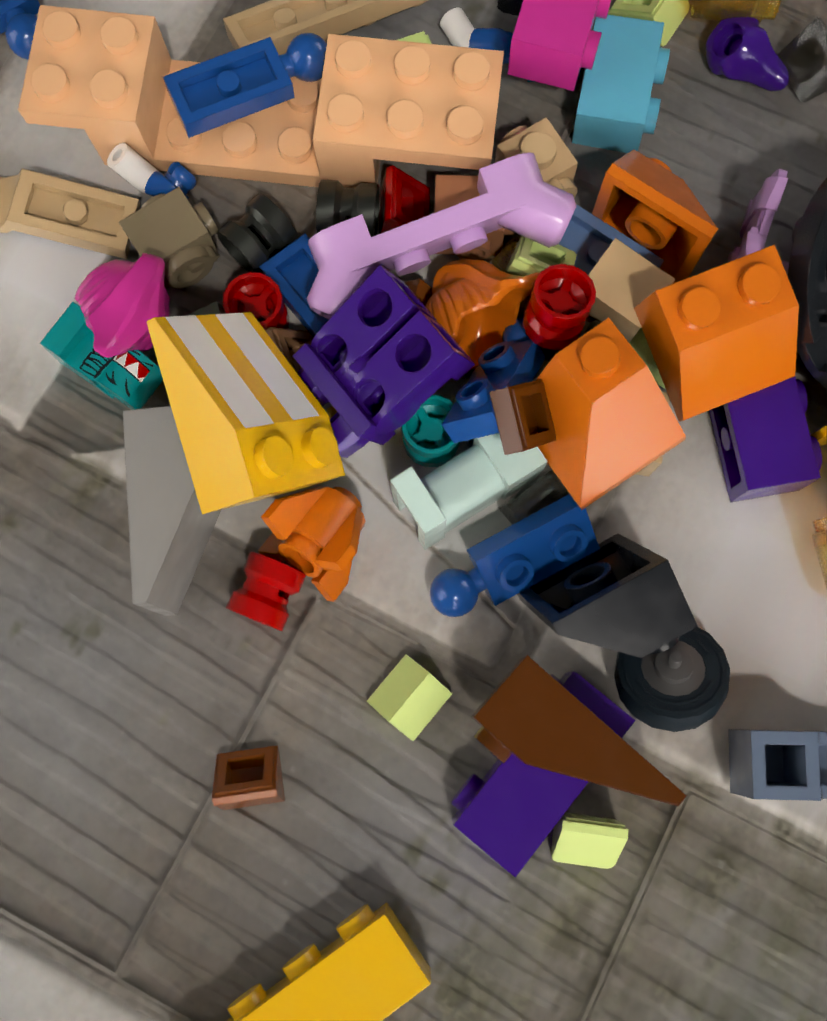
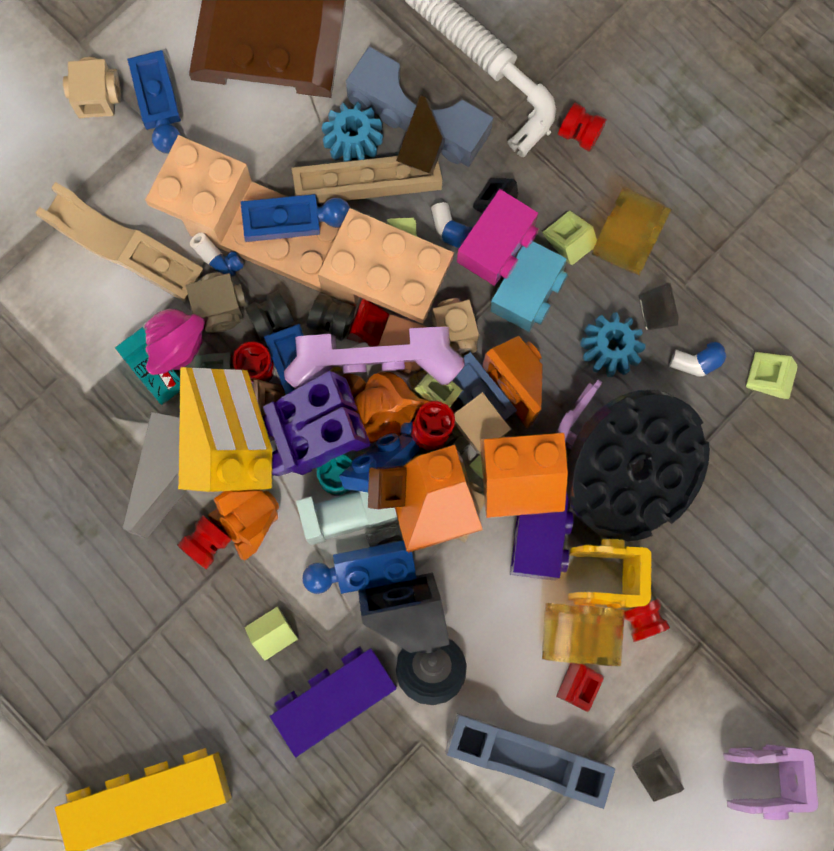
camera: 10 degrees right, 0 degrees up
dark orange slope [212,745,285,810] -> none
reddish brown slope [471,655,687,806] -> none
yellowish green slope [551,812,629,869] -> none
dark purple animal [706,14,789,91] -> none
none -> dark azure gear [580,312,646,377]

